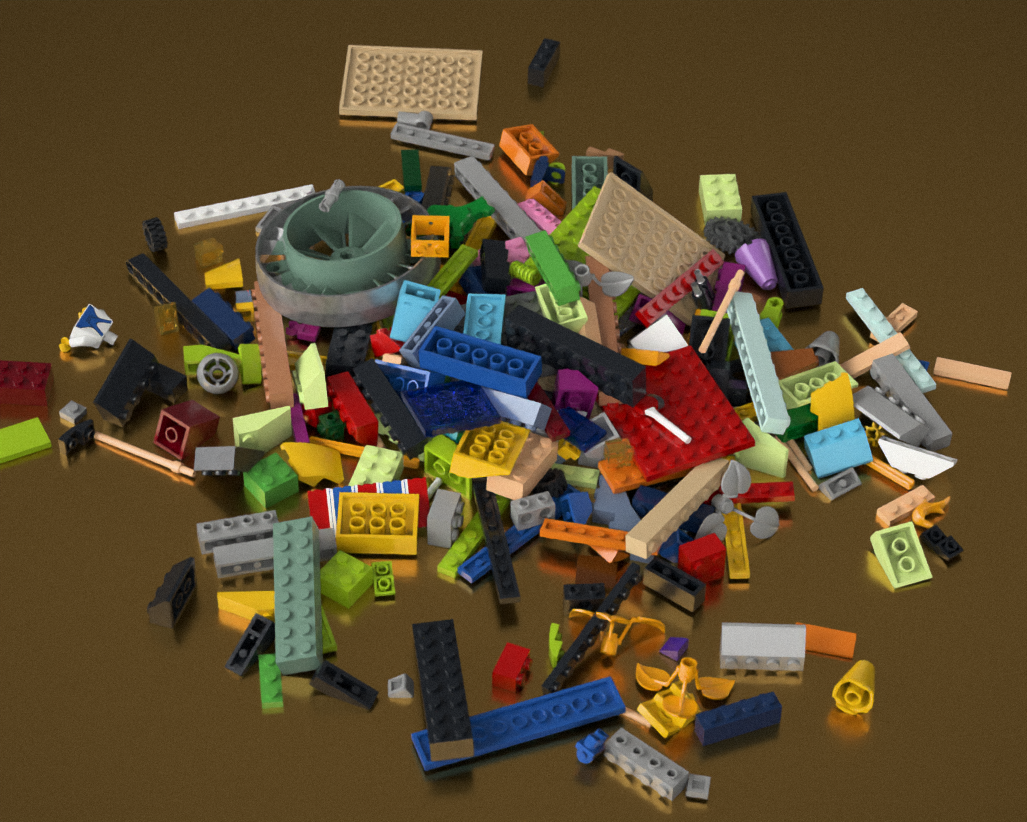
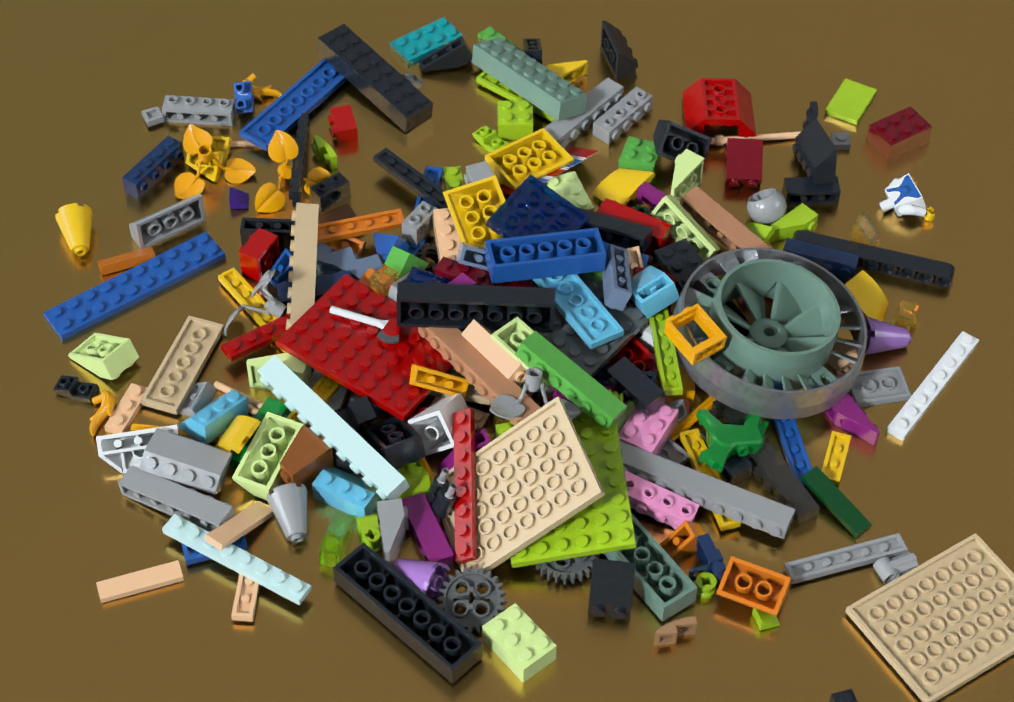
camera: 145 degrees right, 5 degrees up
black tyre [142,217,168,252] -> none
light grey pin [319,179,345,212] -> none
light nougat bar [699,270,745,353] -> none
none -> blue plate [43,232,226,341]
none -> tan plate [140,316,224,415]
none -> light orange piece [242,73,282,101]
none -> clear neon green slope [318,512,356,567]
none -> light grey slope [377,498,409,565]
none -> bright green head [381,246,428,280]
none -> teal plate [389,17,463,66]
none -> red slope [682,78,756,138]
none -> medium lavender cone [865,317,912,355]

